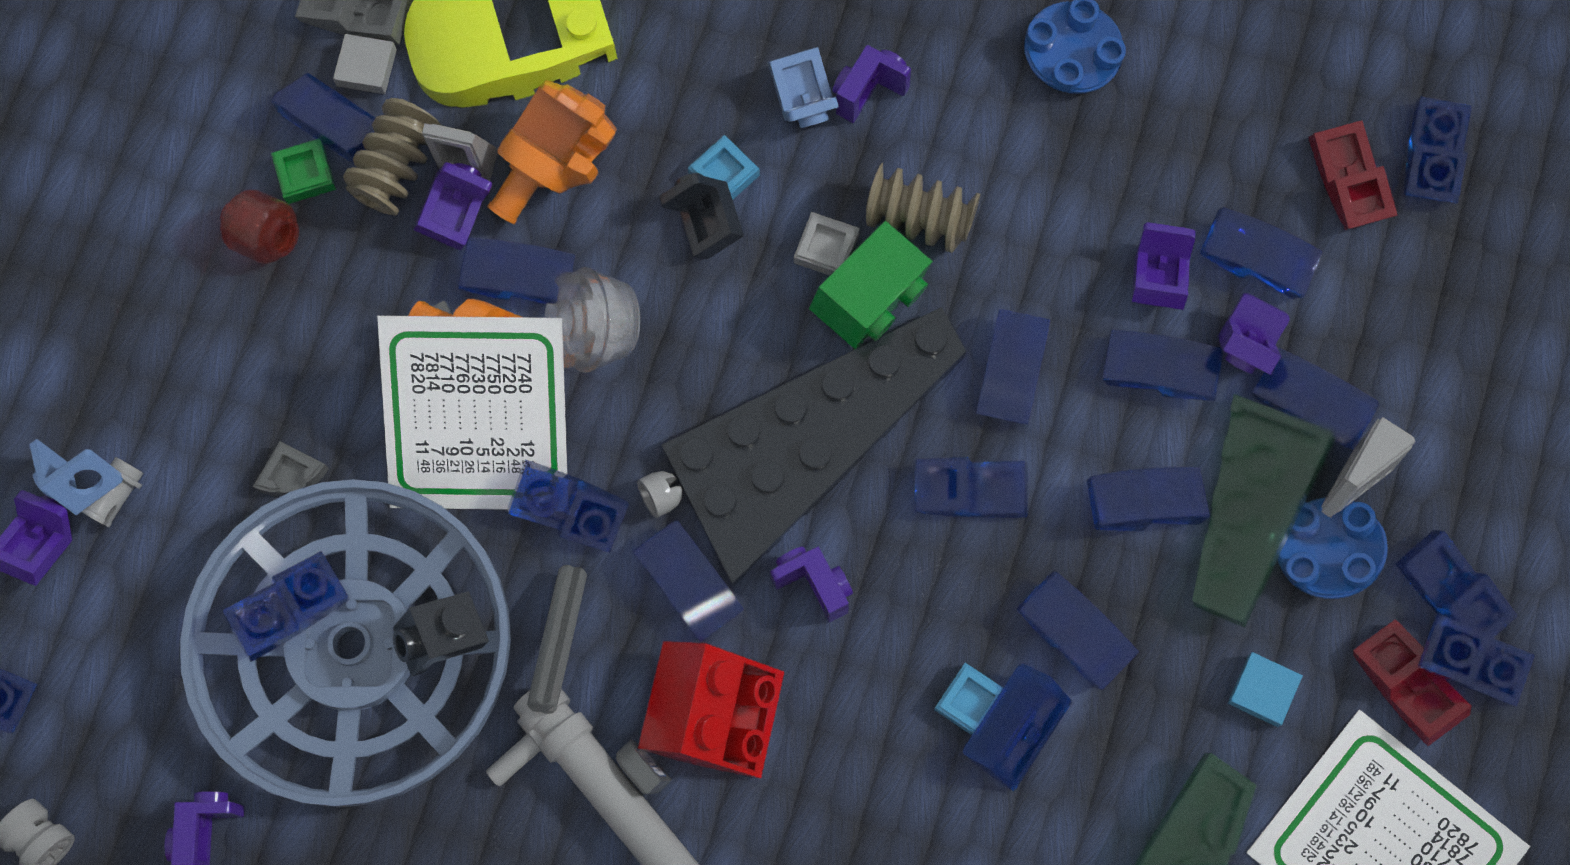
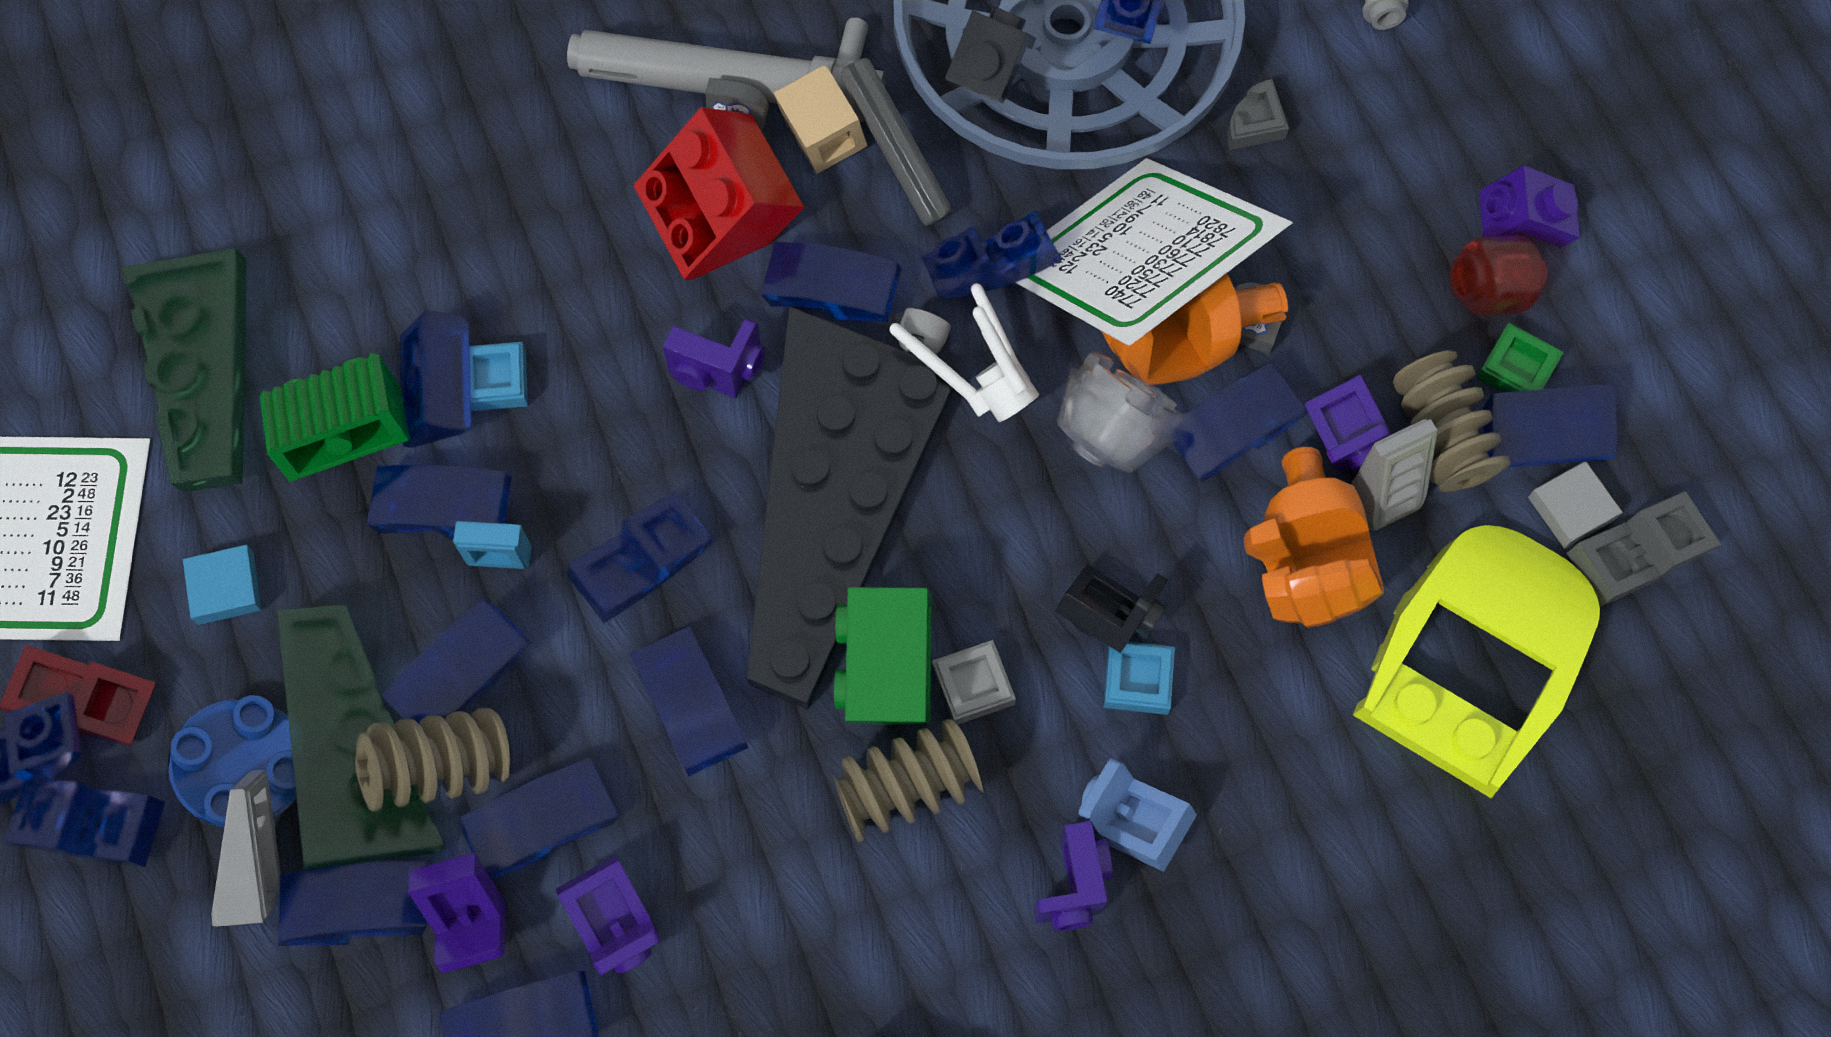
camera: 135 degrees right, 5 degrees down
none -> green brick [260,353,410,482]
none -> dark tan piece [355,708,510,812]
none -> dark azure tile [453,521,532,569]
none -> tan panel [773,66,867,174]
none -> white plant [889,283,1039,422]
none -> dark purple bracket [1479,165,1580,247]

